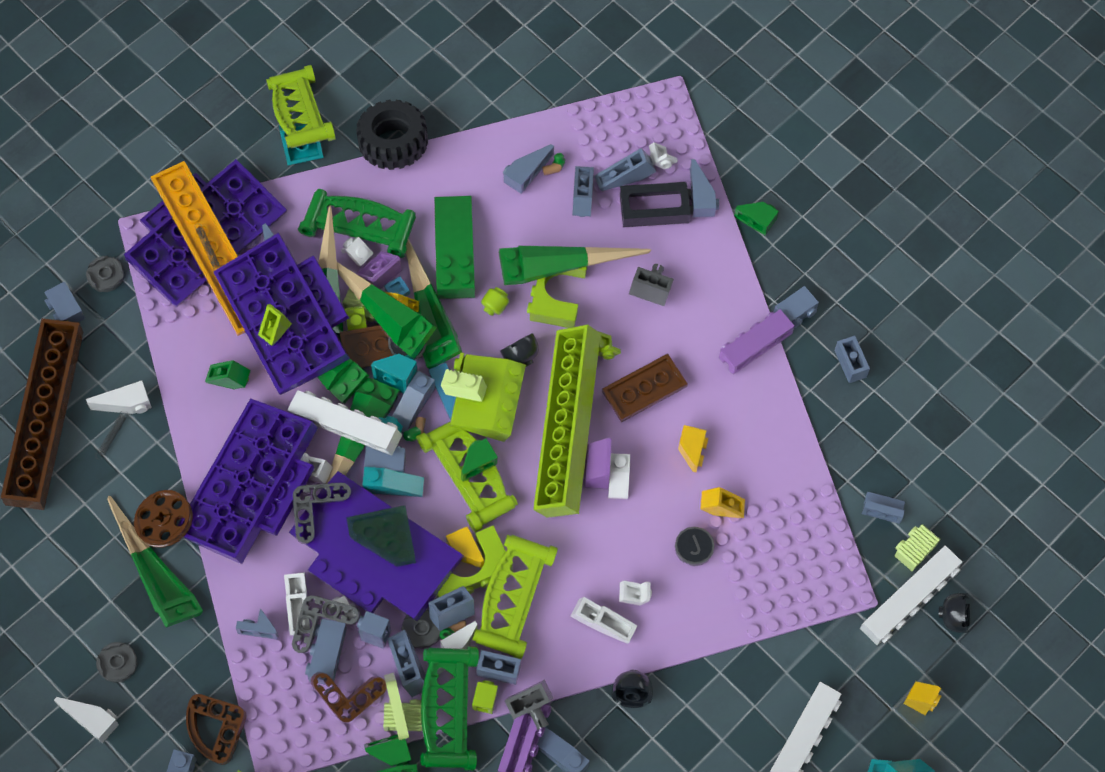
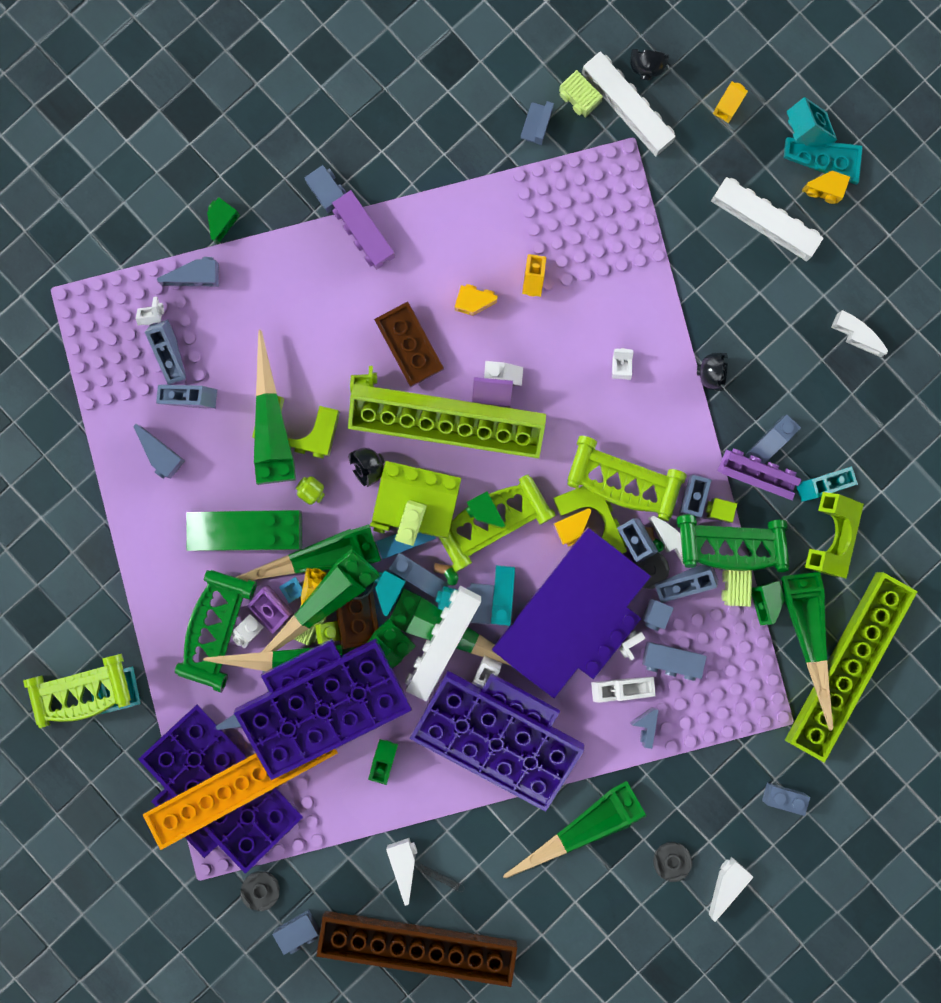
camera: 85 degrees left, 20 degrees up
reddish brown wedge [134,490,193,548] -> none
reddish brown beam [186,694,247,765] -> none
dark grey piece [195,223,220,271] -> none
lime slope [258,304,292,346] -> none
dark grey beam [292,483,351,544] -> none
dark grey beam [292,595,361,653] -> none
reddish brown beam [311,672,387,723] -> none
clear green plate [346,505,416,567] -> none
black tyre [356,99,428,170] -> none
yellowish green beam [384,673,409,740] -> none
dark grey brick [505,680,553,730] -> none
arm [542,153,565,176] -> none
white slope [571,597,637,644] -> none
black piece [619,182,693,227] -> none
dark grey brick [629,264,674,306] -> none
black tile [675,527,714,566] -> none
sand blue brick [834,336,870,383] -> none

